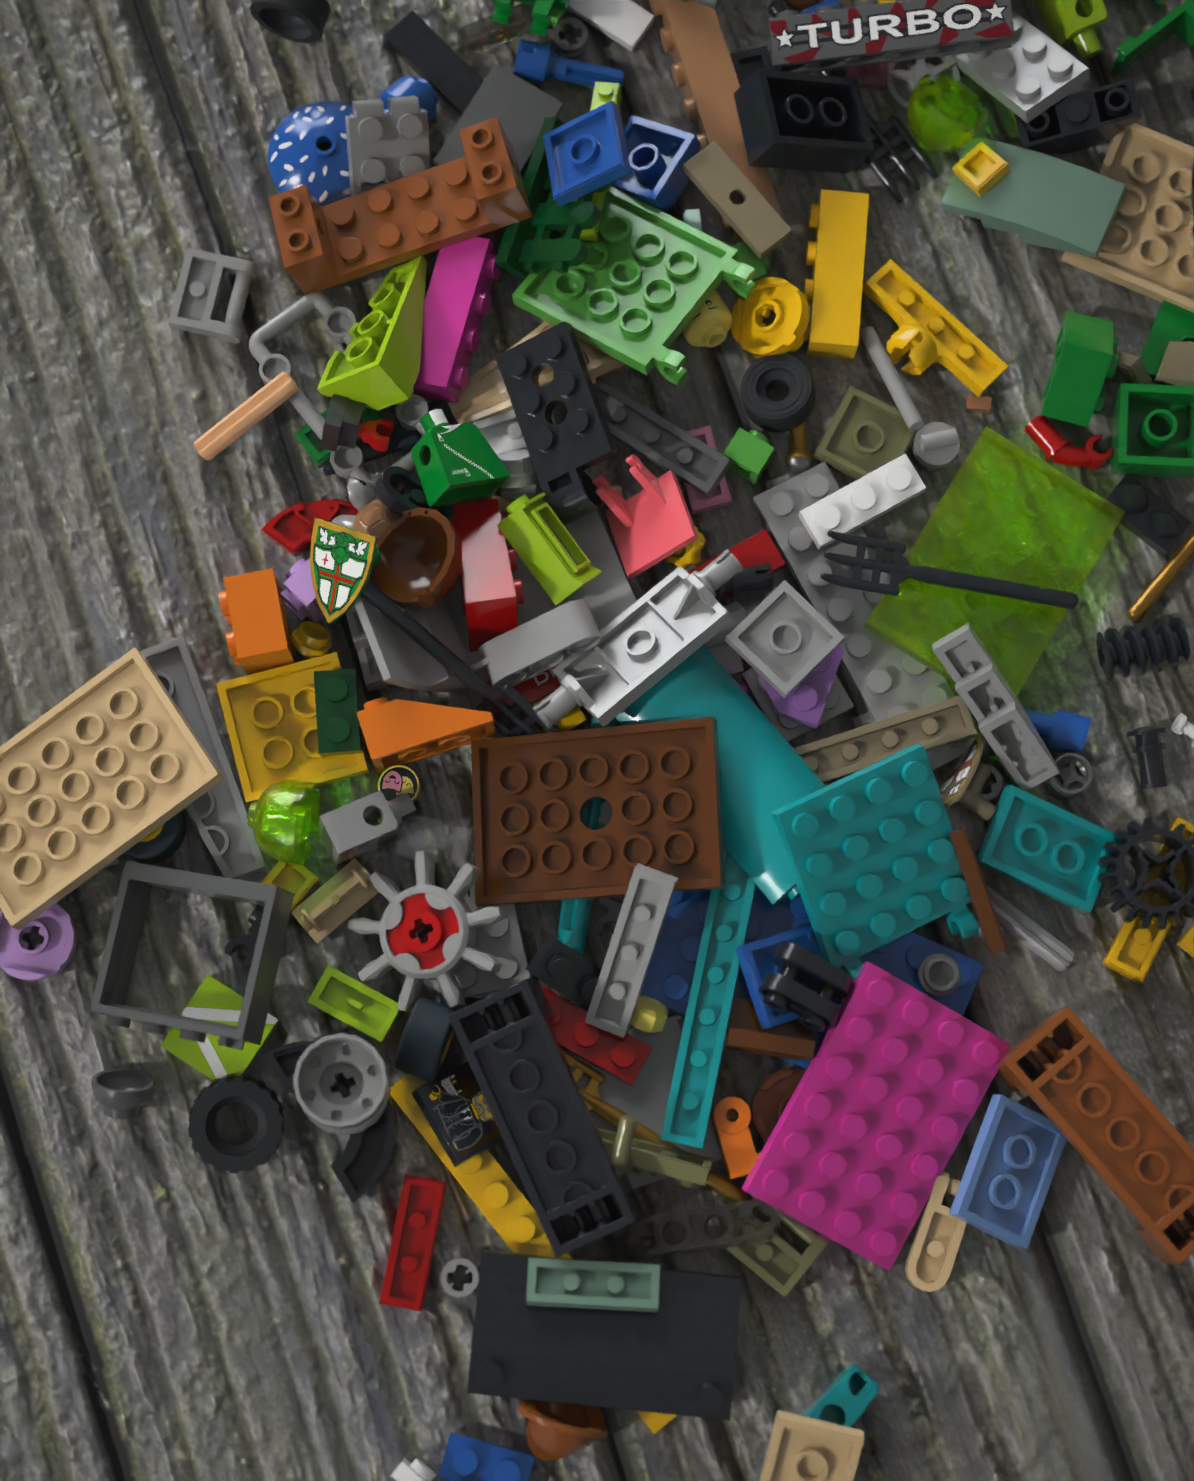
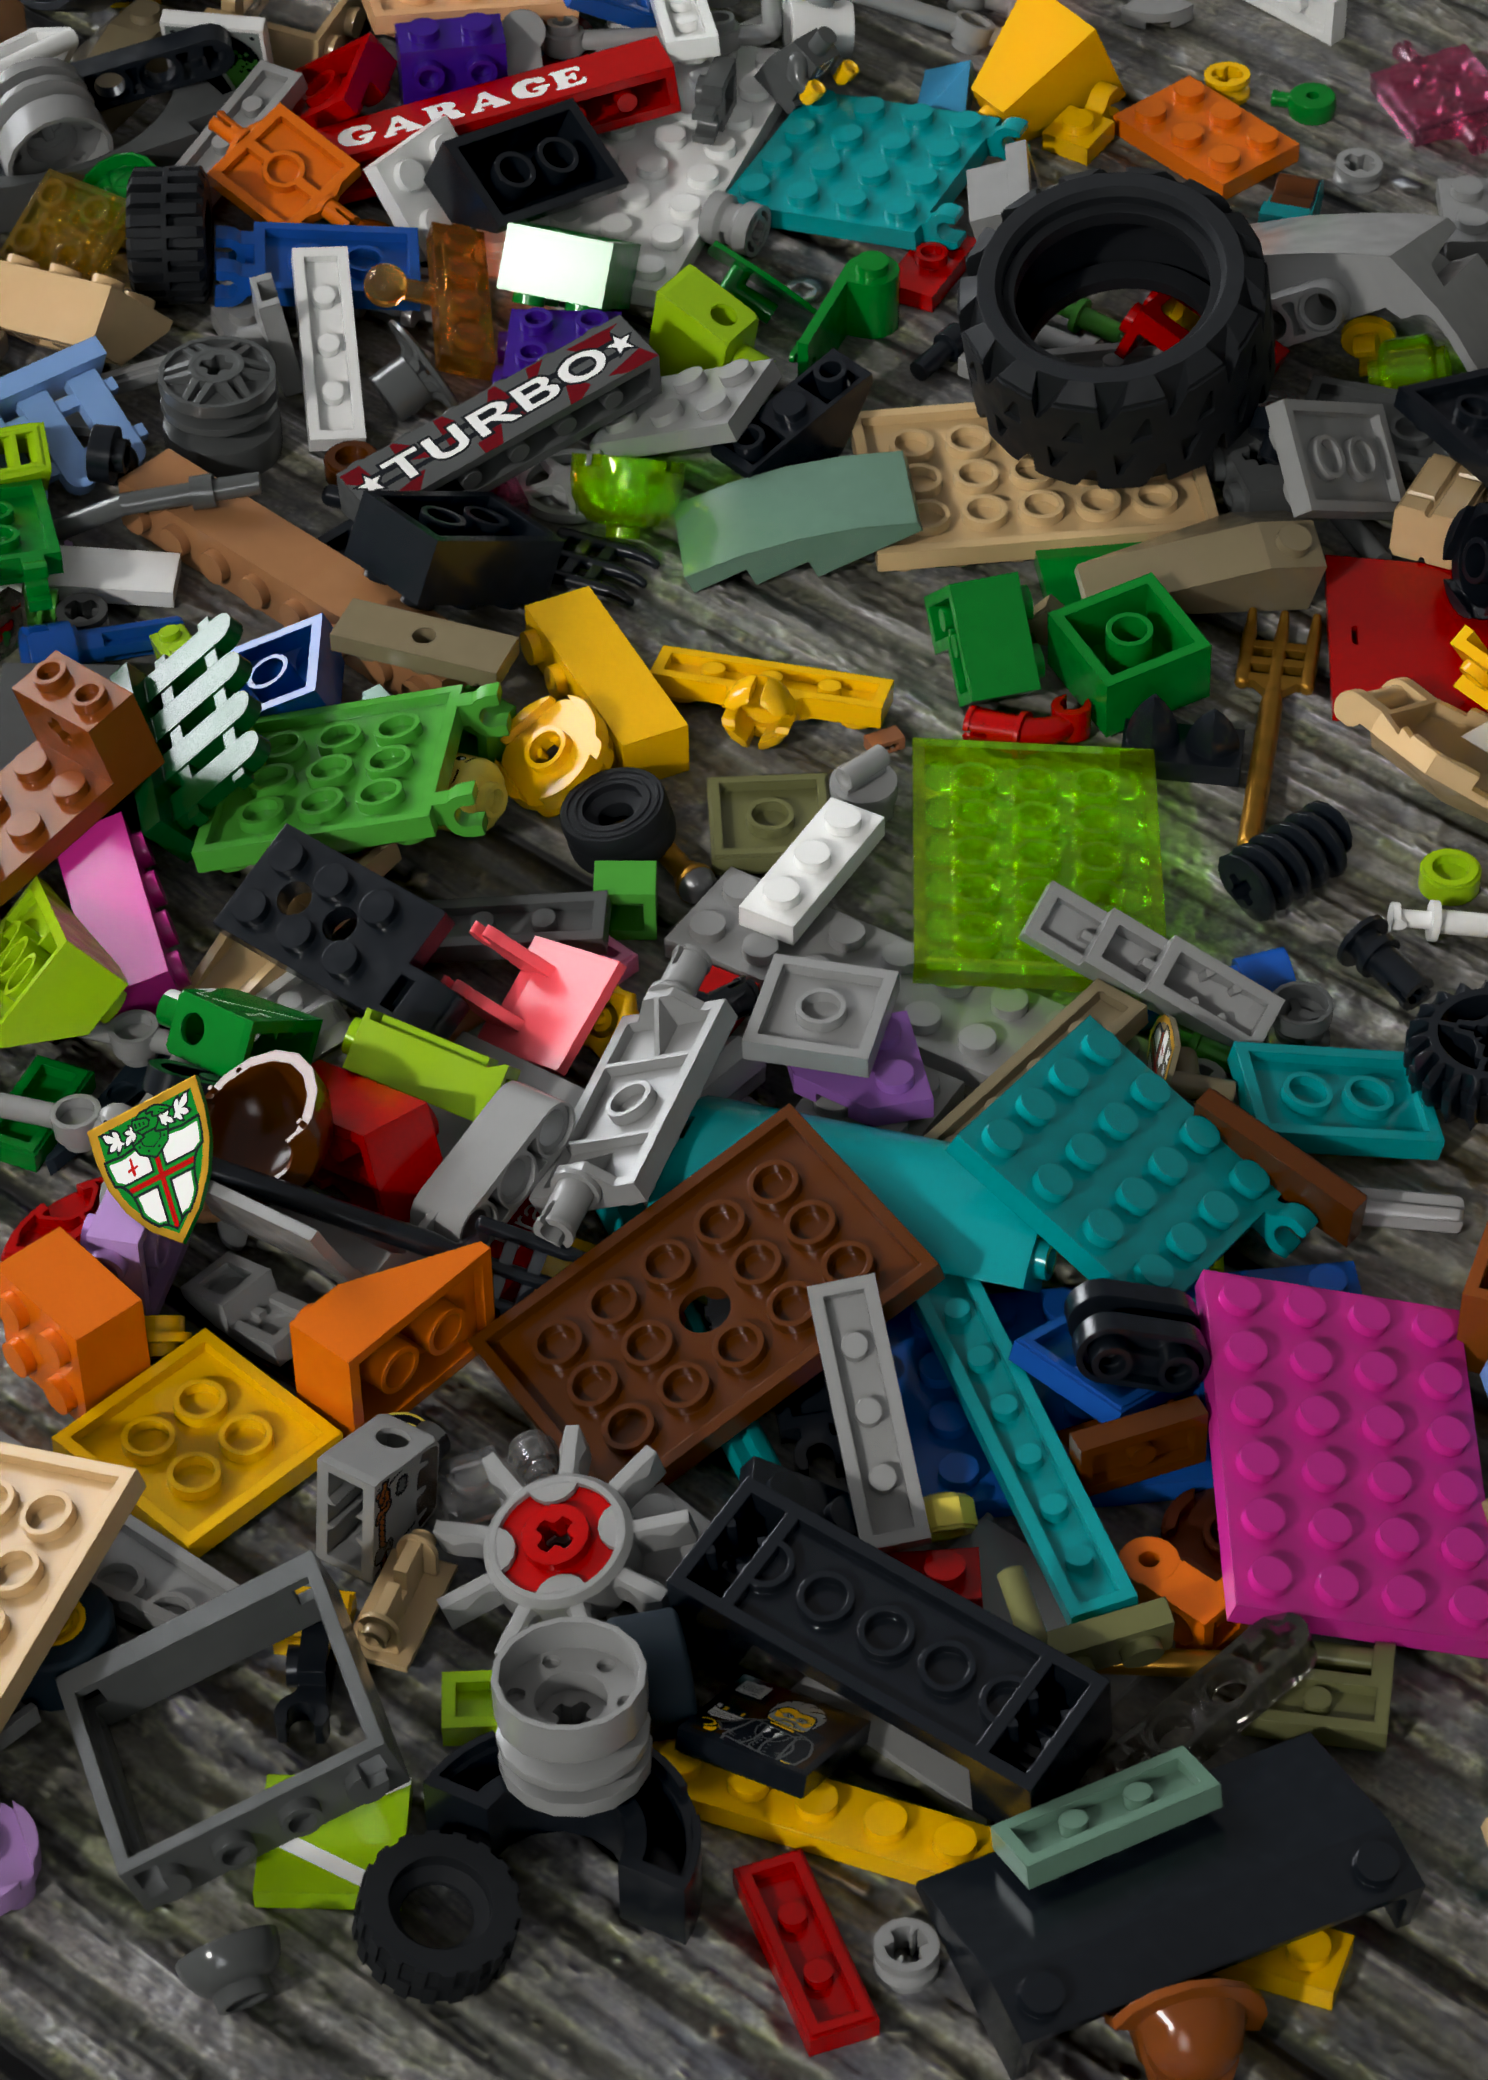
camera: 25 degrees left, 35 degrees down
clear neon green cylinder [247,780,321,866] -> none
dark green plate [314,668,362,756] -> none
pearl dark grey piece [320,394,394,452] -> none
blue tile [543,100,631,206] -> none
black piece [820,530,1078,609] -> none
light grey bar [859,326,924,431] -> none
dark grey plate [918,954,961,997] -> none
yellow tile [952,141,1010,198] -> none

